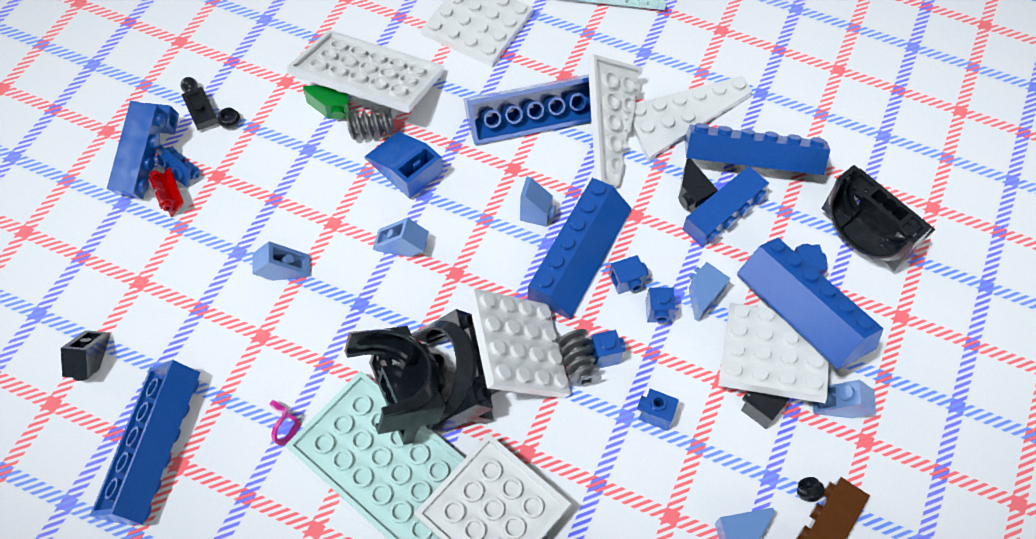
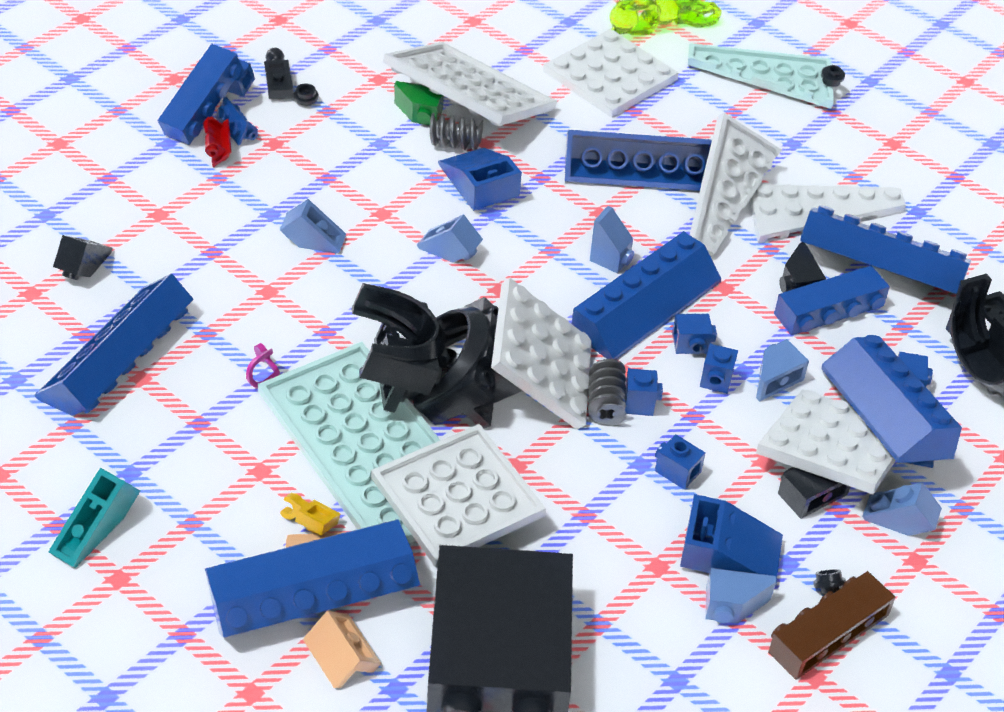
camera: 15 degrees right, 15 degrees down
none -> blue slope [680,494,783,587]

